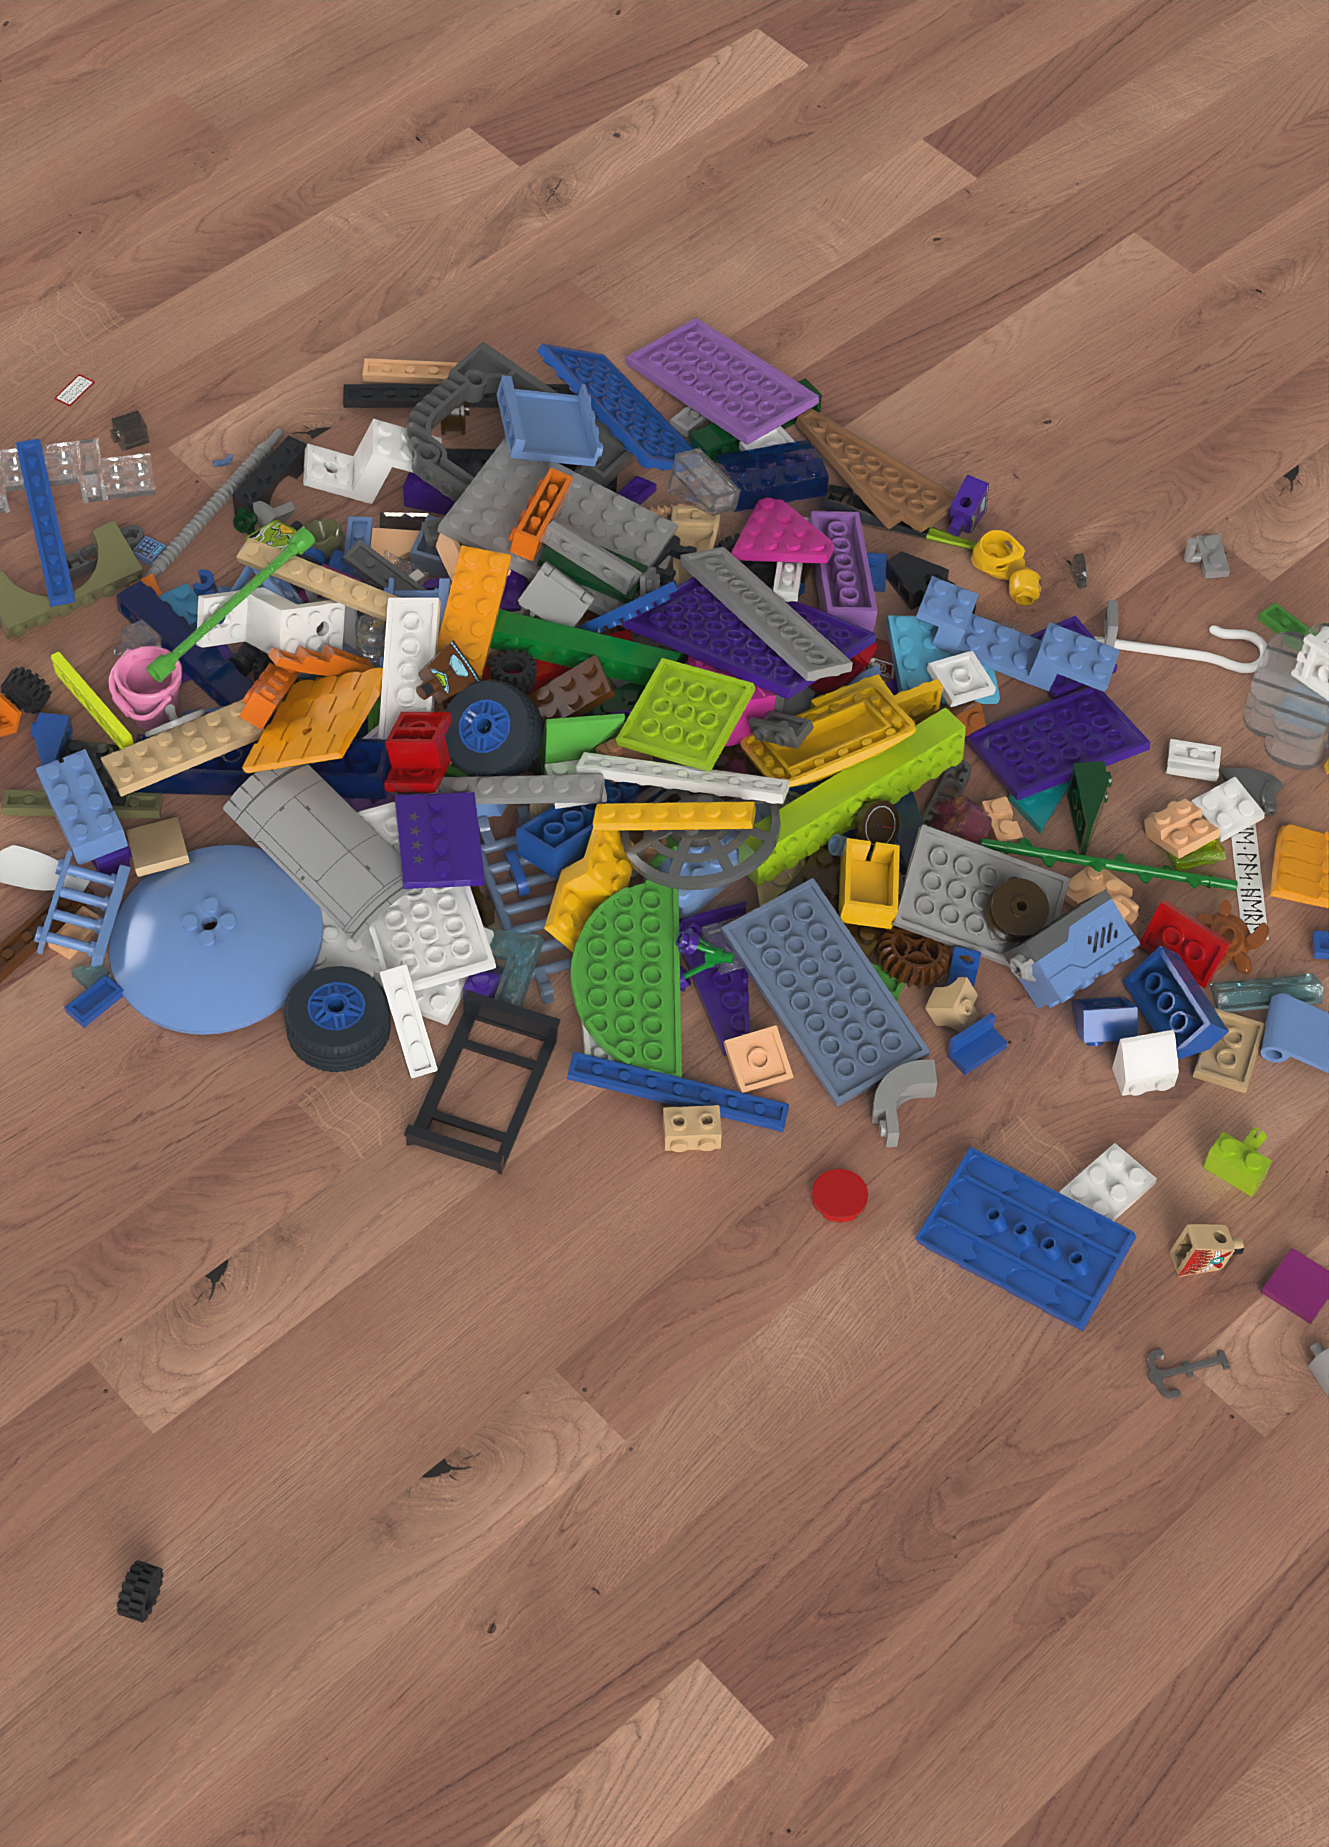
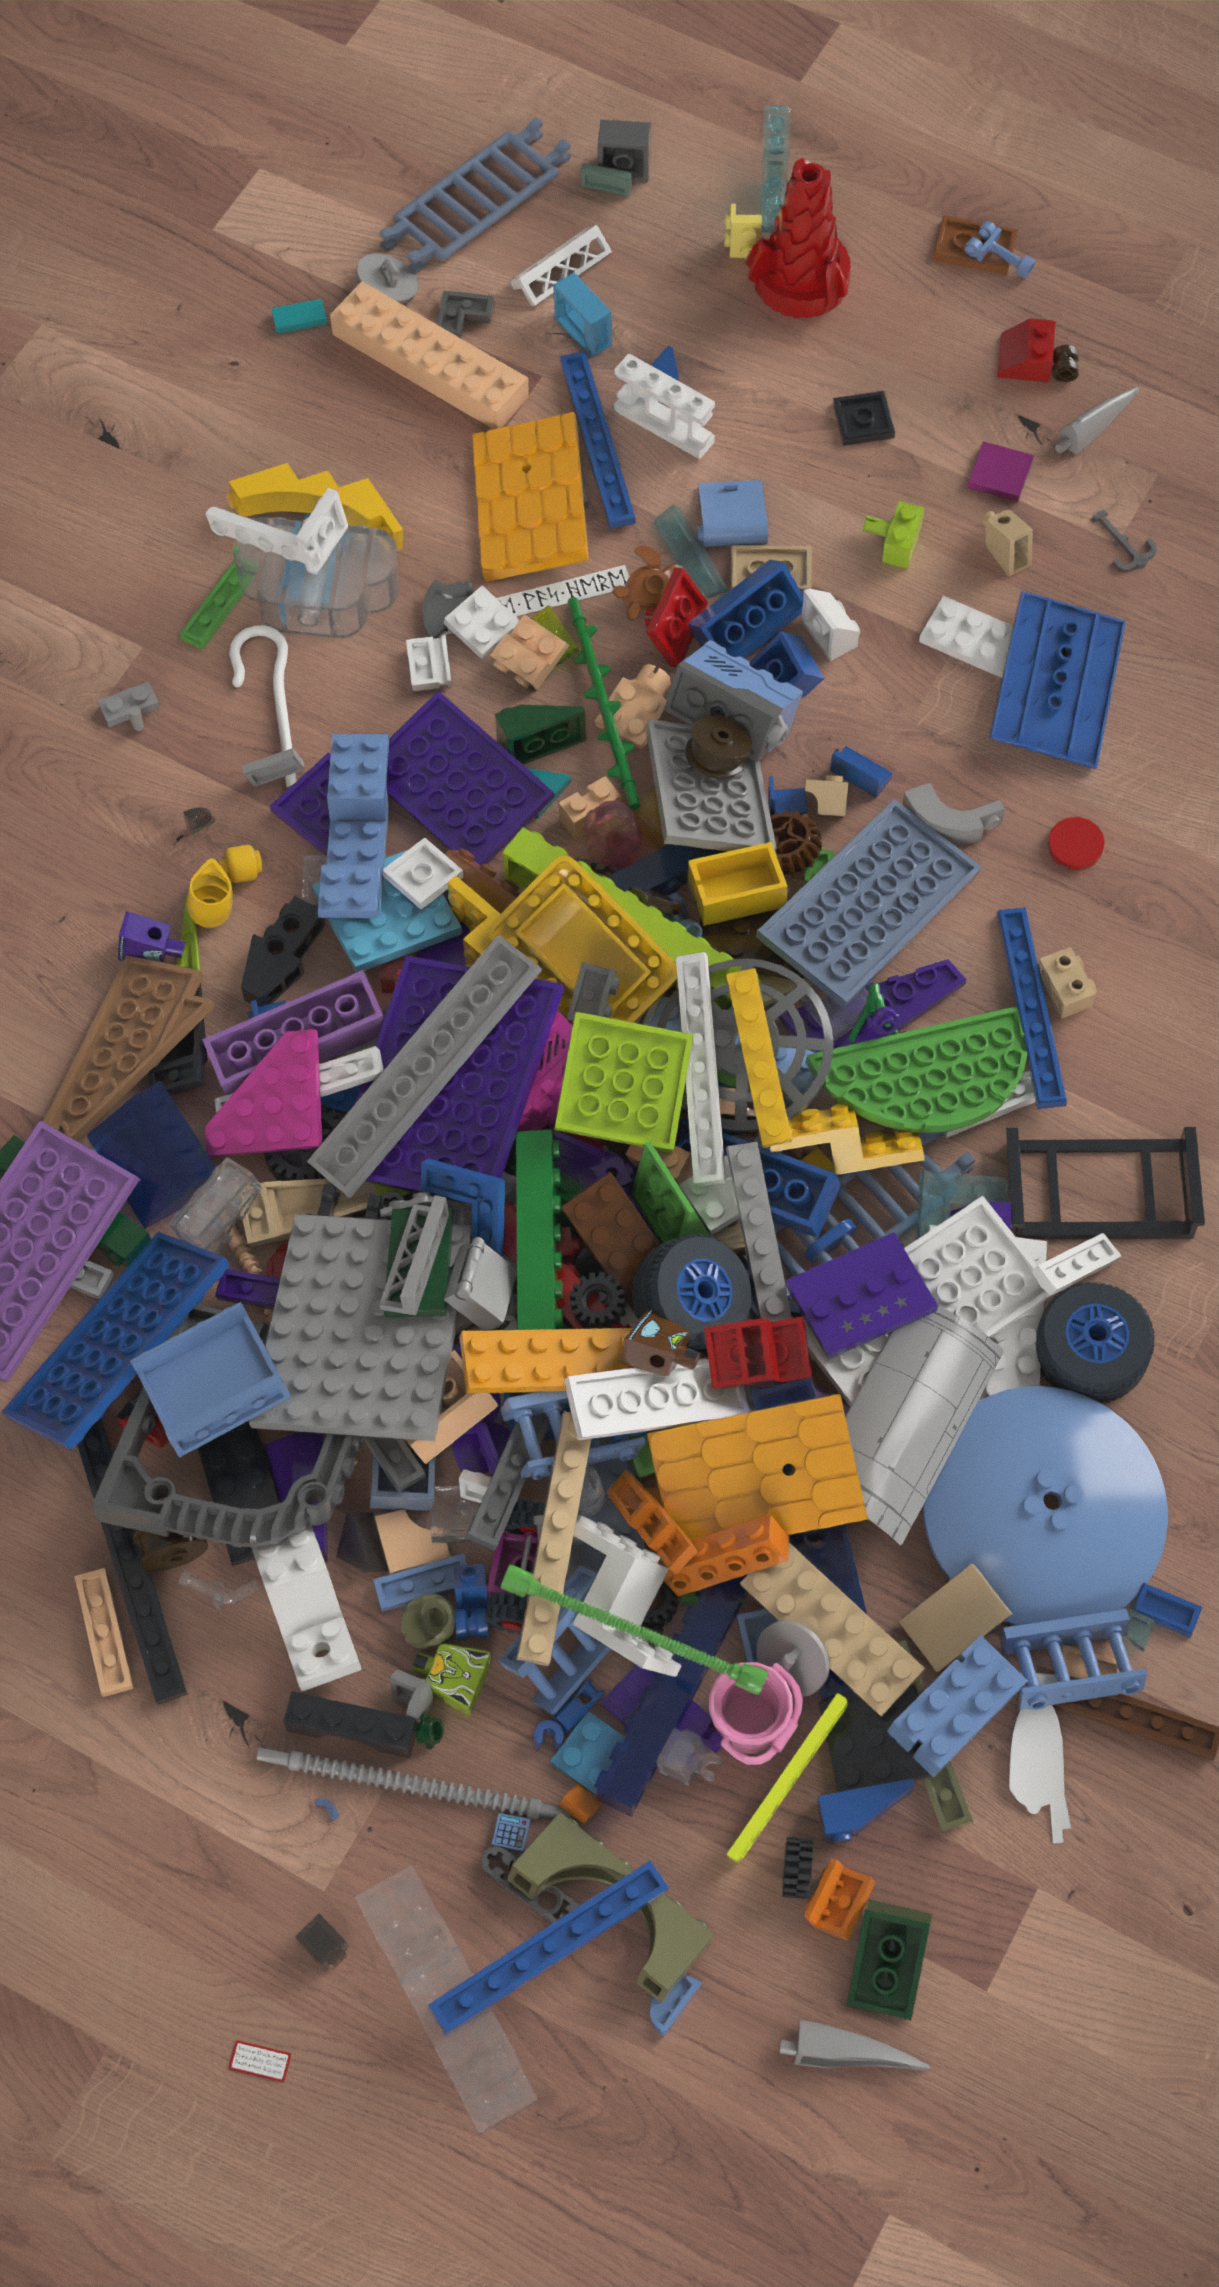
camera: 105 degrees left, 10 degrees up
orange brick [509,467,573,562] -> none
light nougat plate [723,1025,794,1093] -> none

